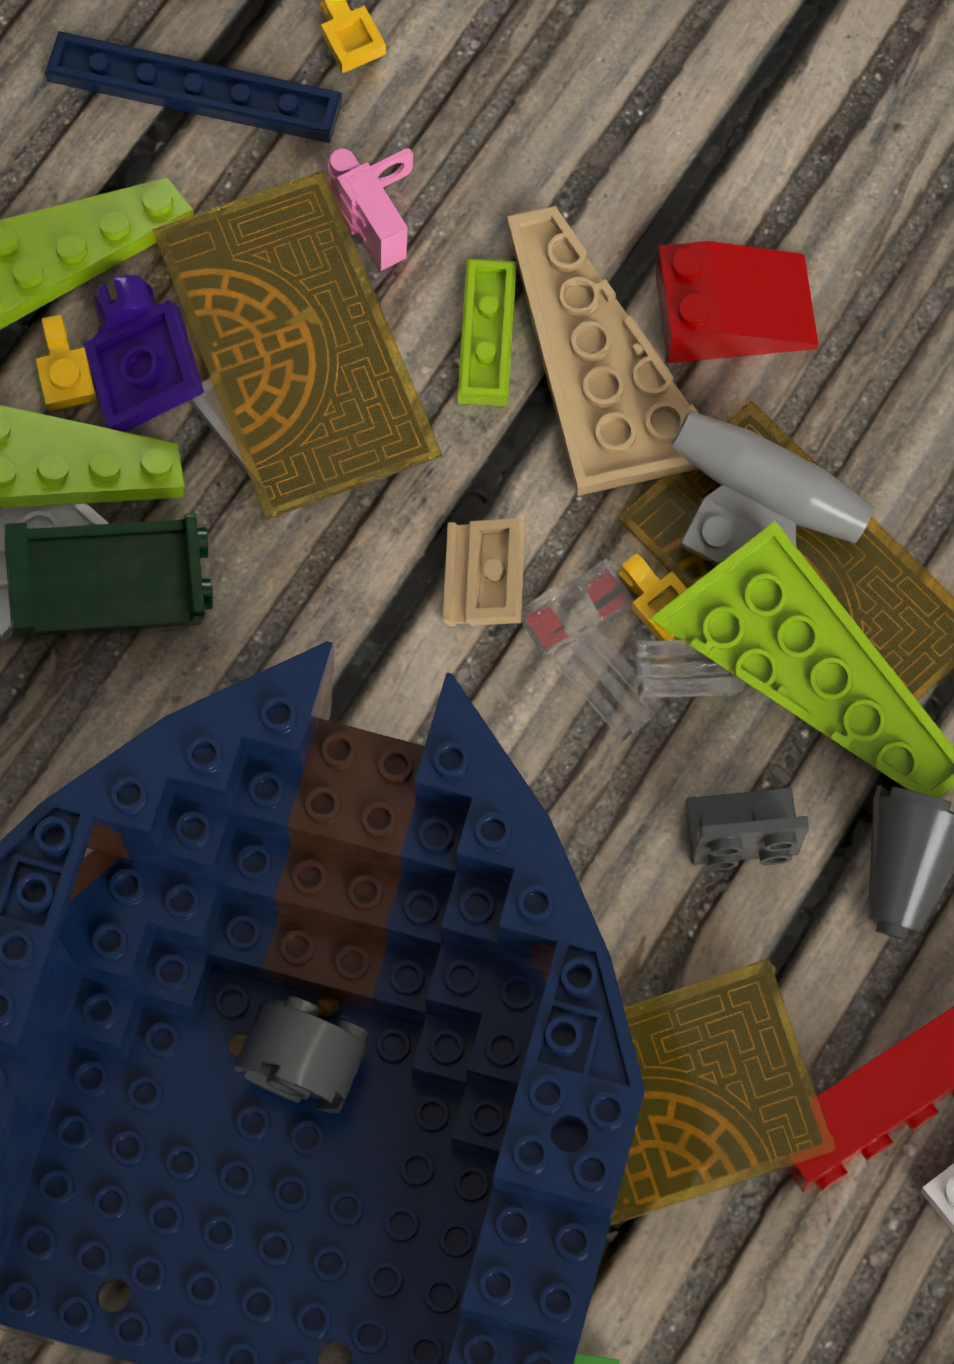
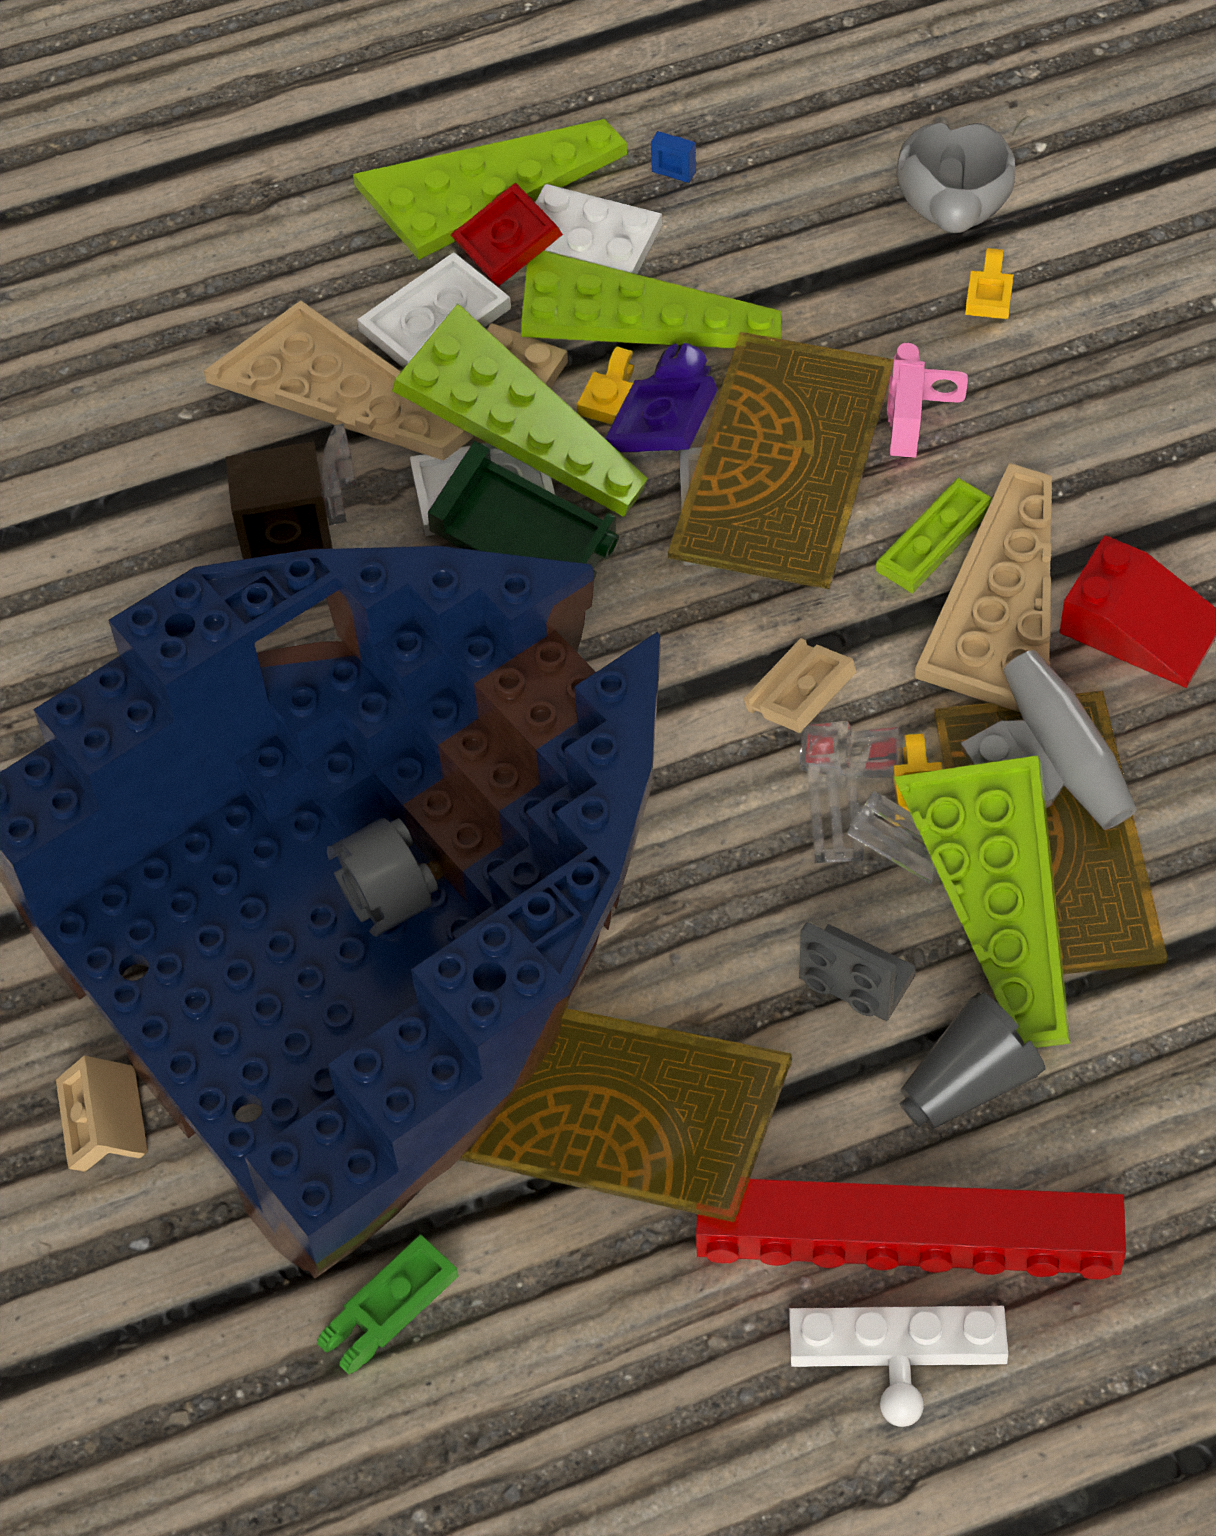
camera: 40 degrees right, 15 degrees down
dark blue tile [45,31,343,143] -> none

